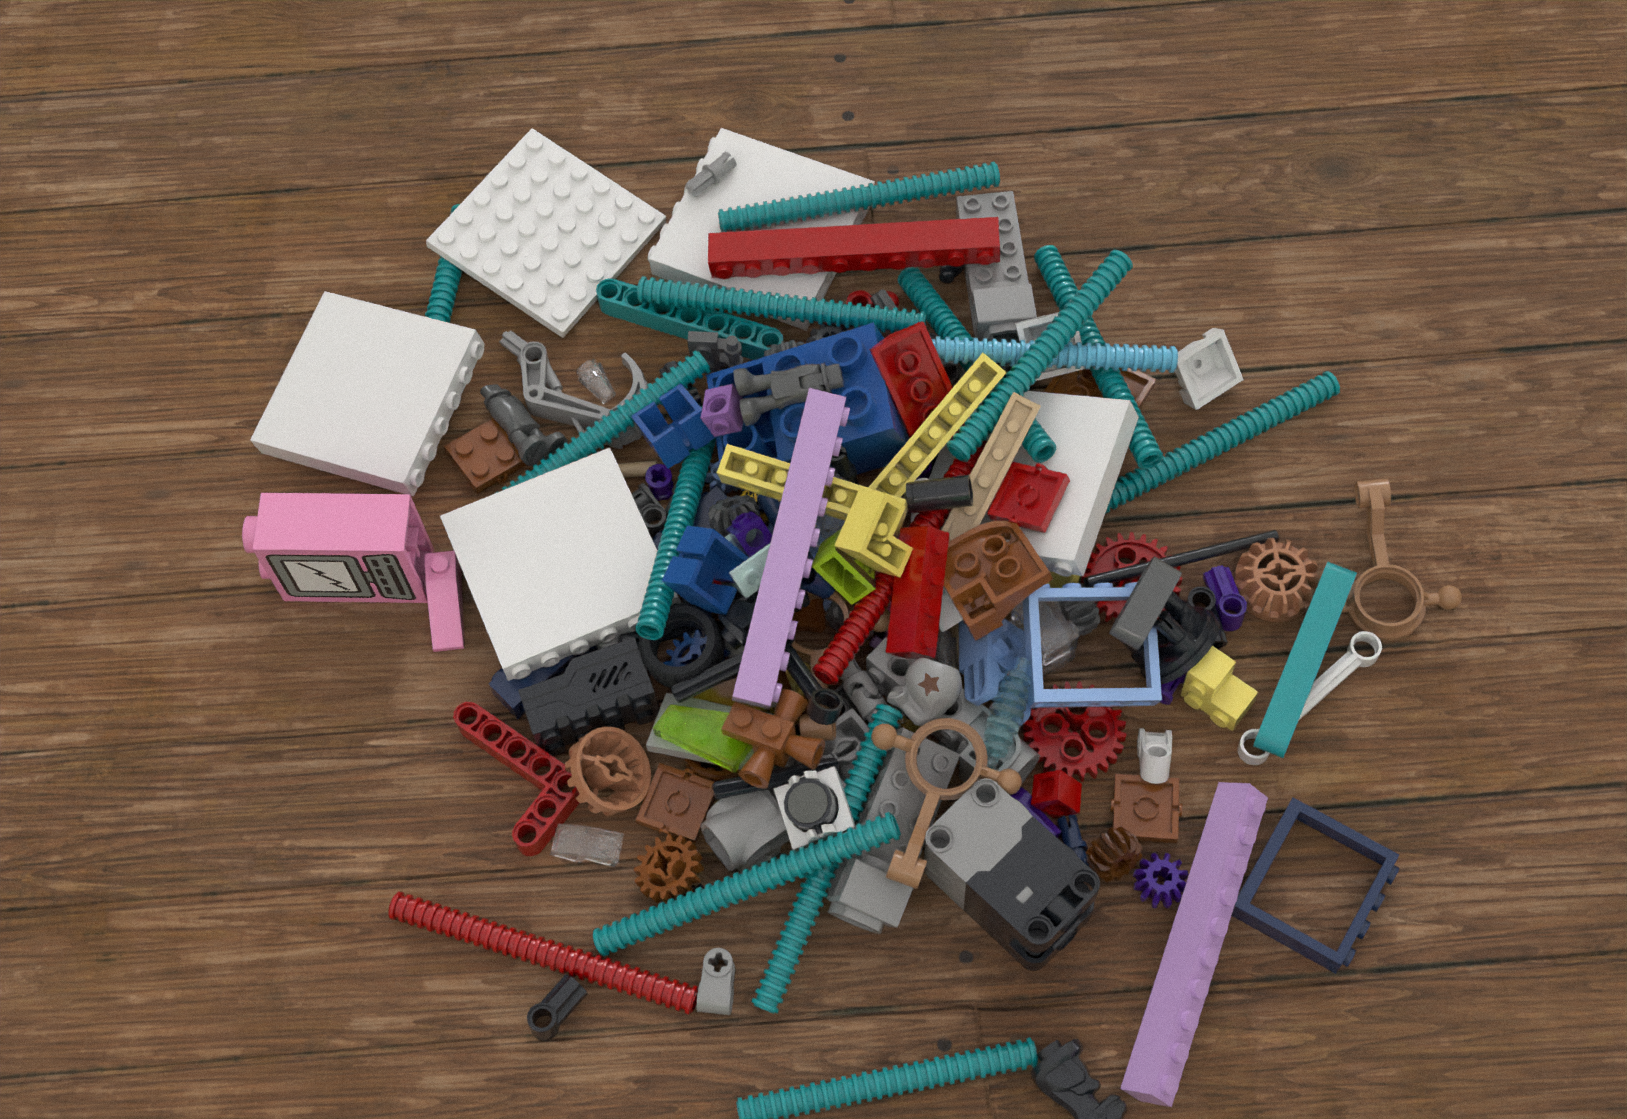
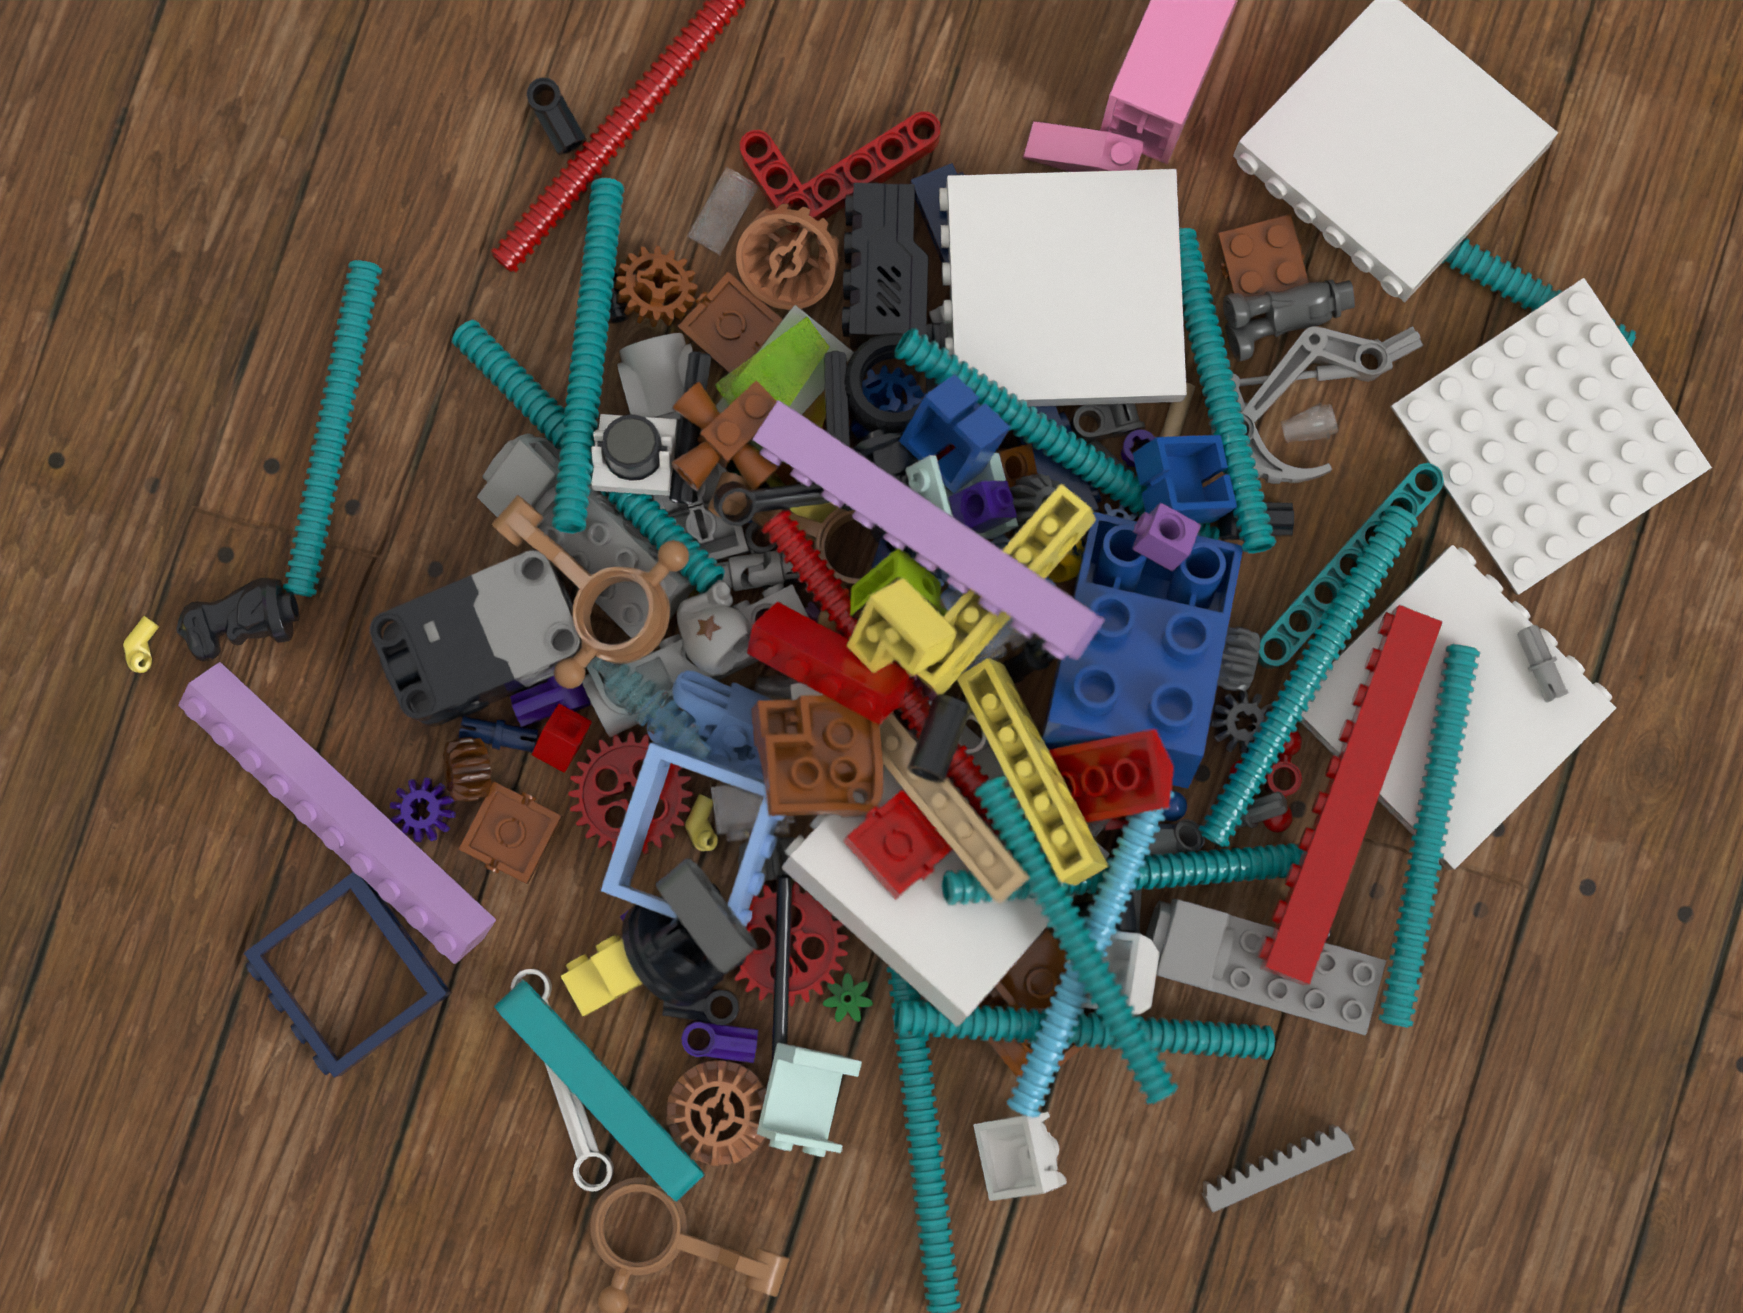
camera: 110 degrees right, 20 degrees up
dark grey plate [687,331,743,374] -> none
light grey piece [697,948,735,1015] -> none
dark grey piece [733,363,844,426] -> none
white piece [1137,728,1172,784] -> none
none -> light yellow arm [685,794,718,852]
none -> light aqua panel [756,1042,862,1157]
none -> green plant [823,973,873,1022]
none -> light grey gear [1202,1124,1354,1213]

